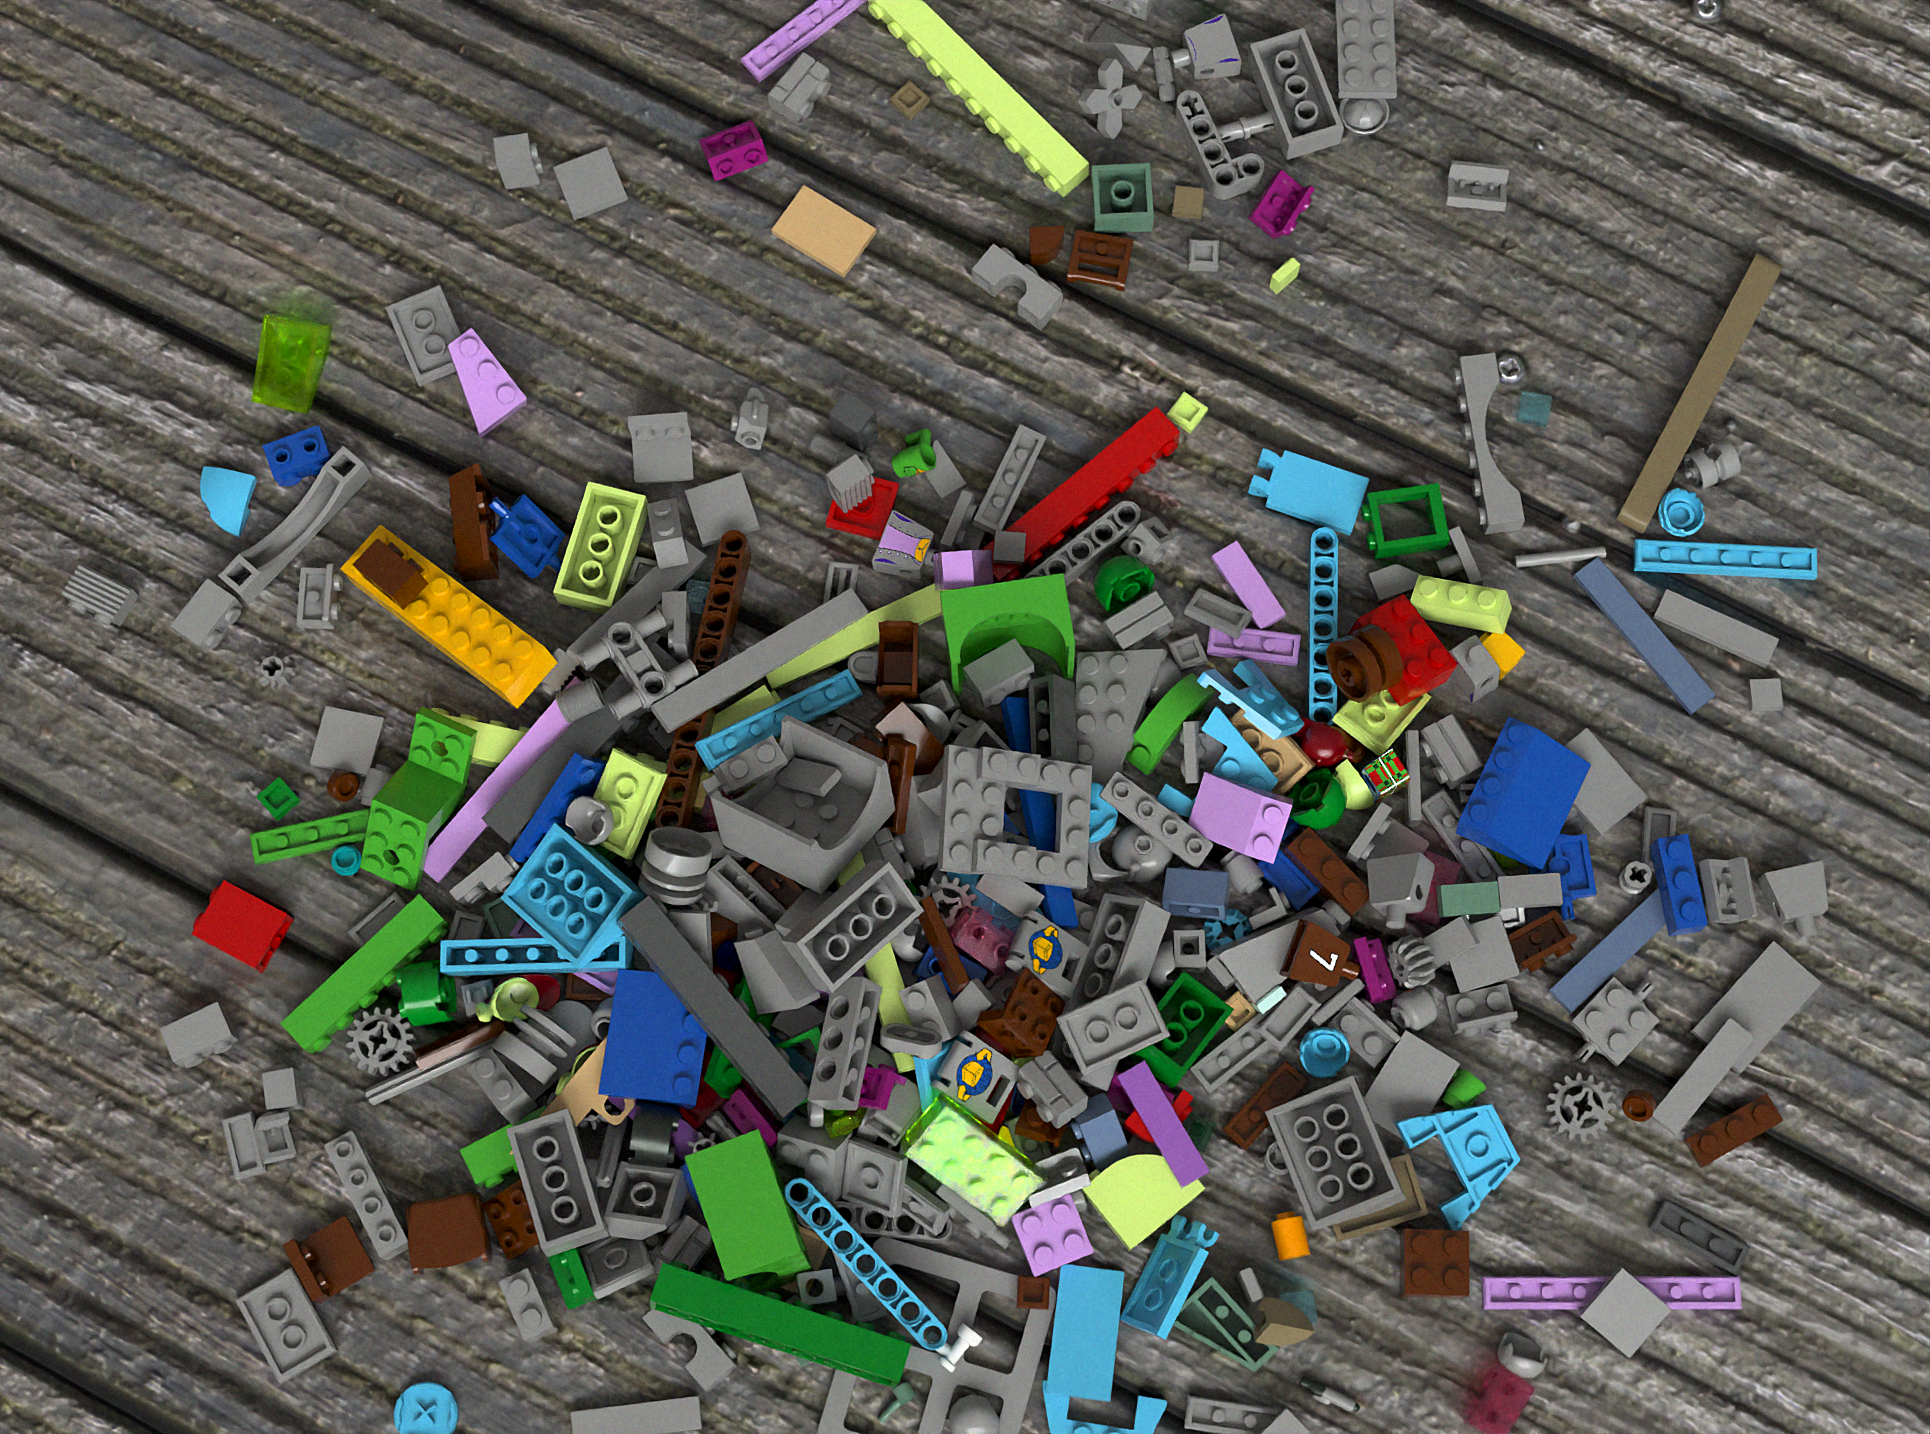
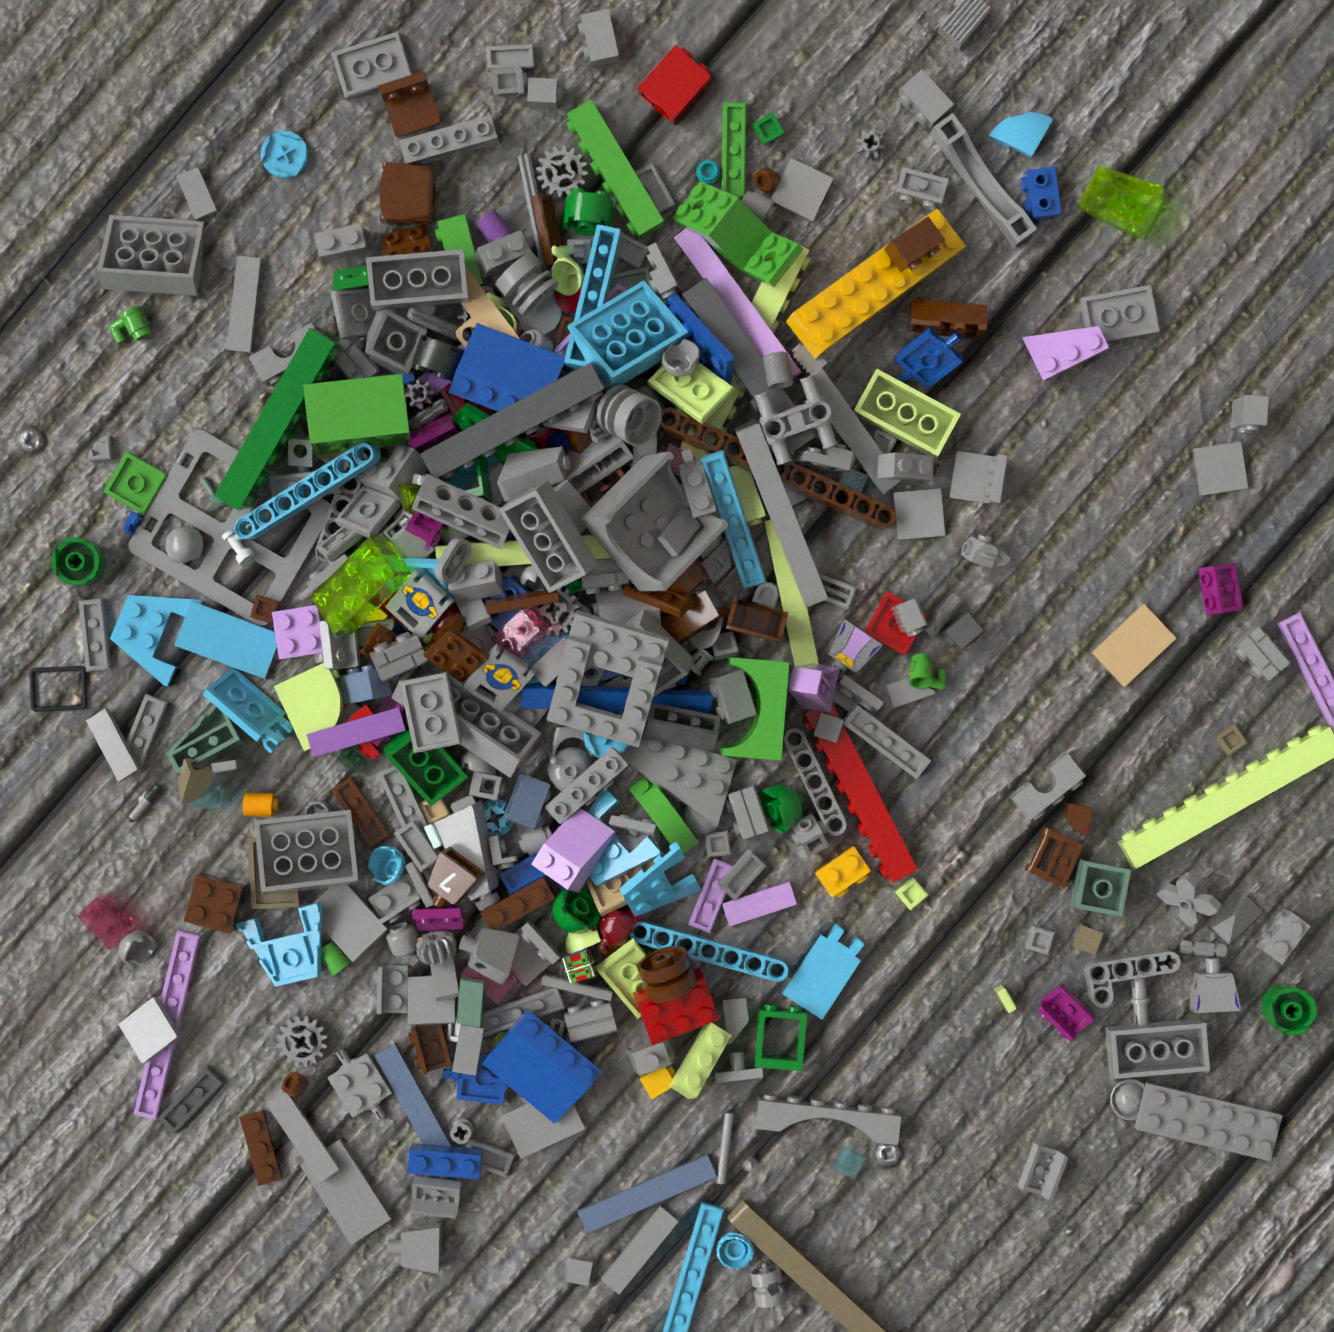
camera: 100 degrees right, 15 degrees up
none -> medium lavender piece [476,210,512,243]
none -> yellow bracket [814,846,871,898]

